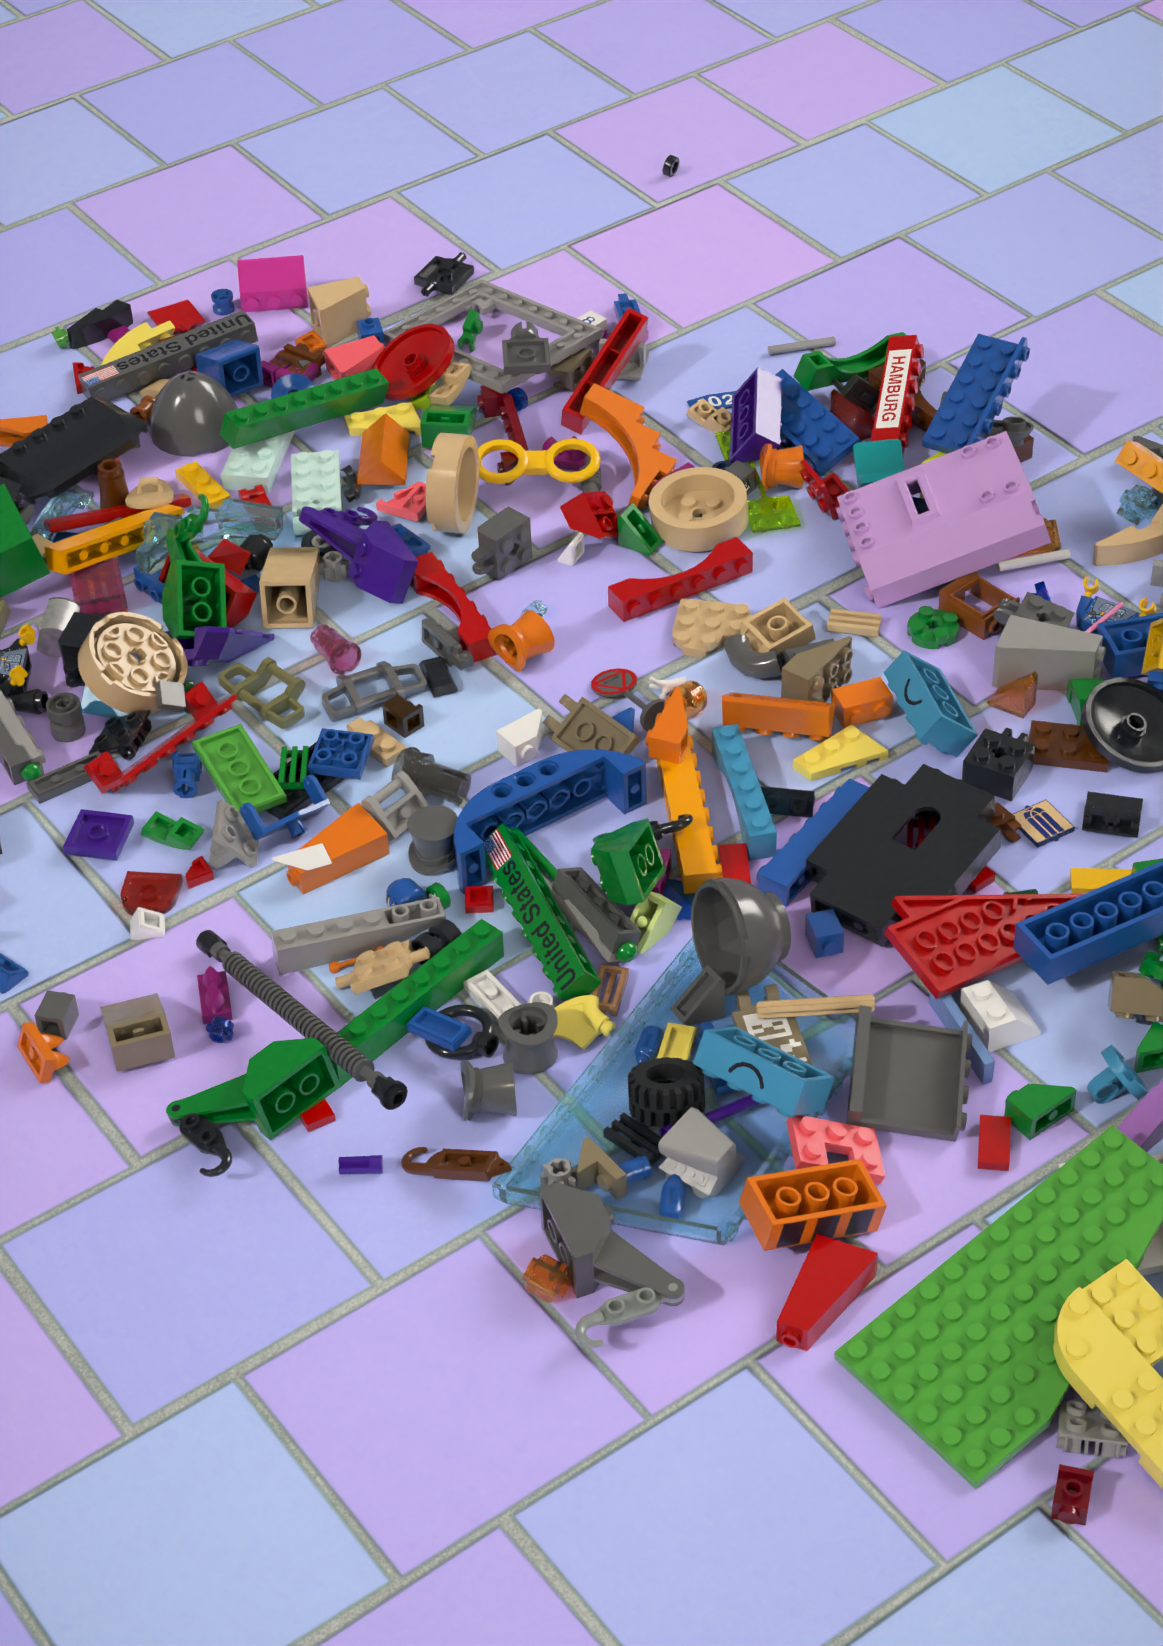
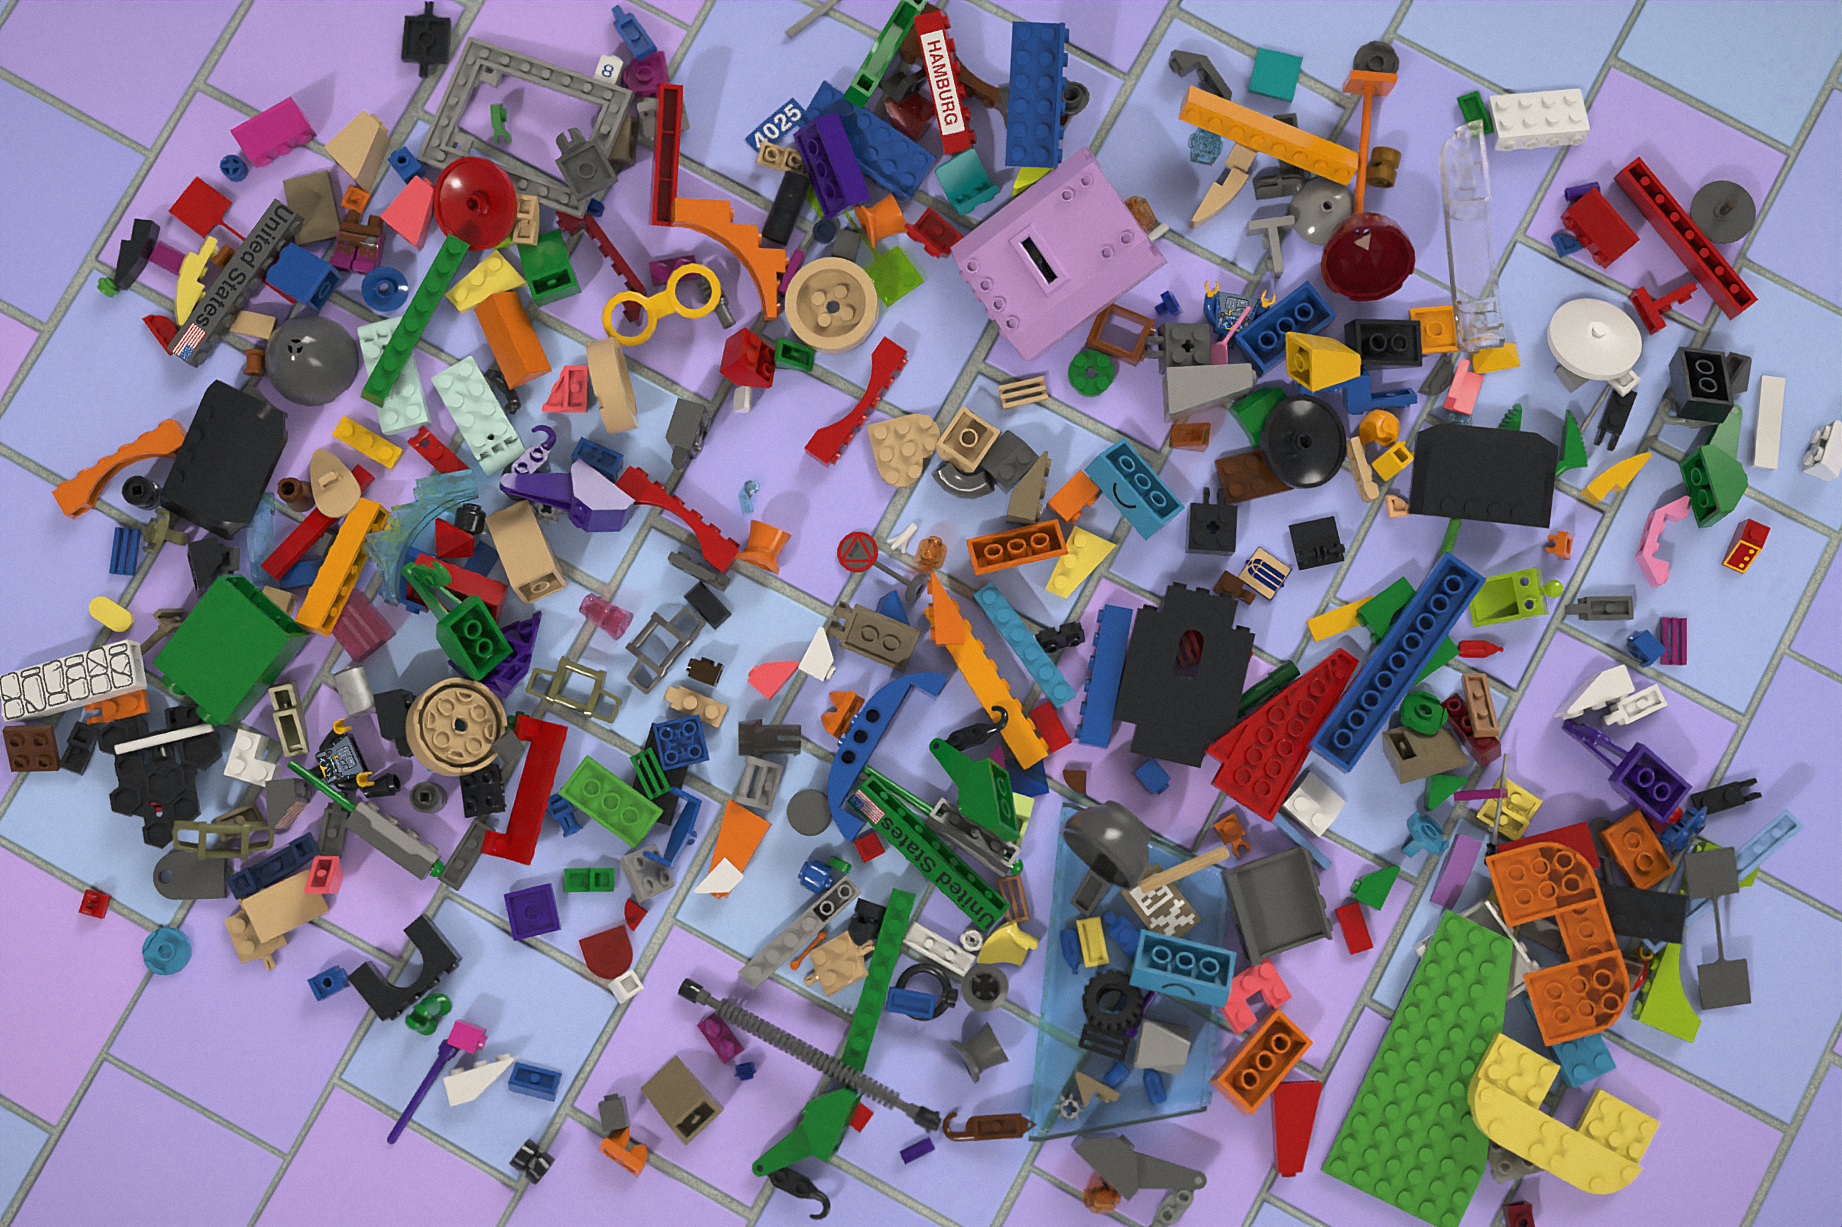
camera: 25 degrees left, 40 degrees up
none -> dark tan tile [283,170,340,247]
none -> coral slope [747,661,800,701]
none -> black piece [761,170,812,246]
none -> orange plate [1212,813,1251,857]

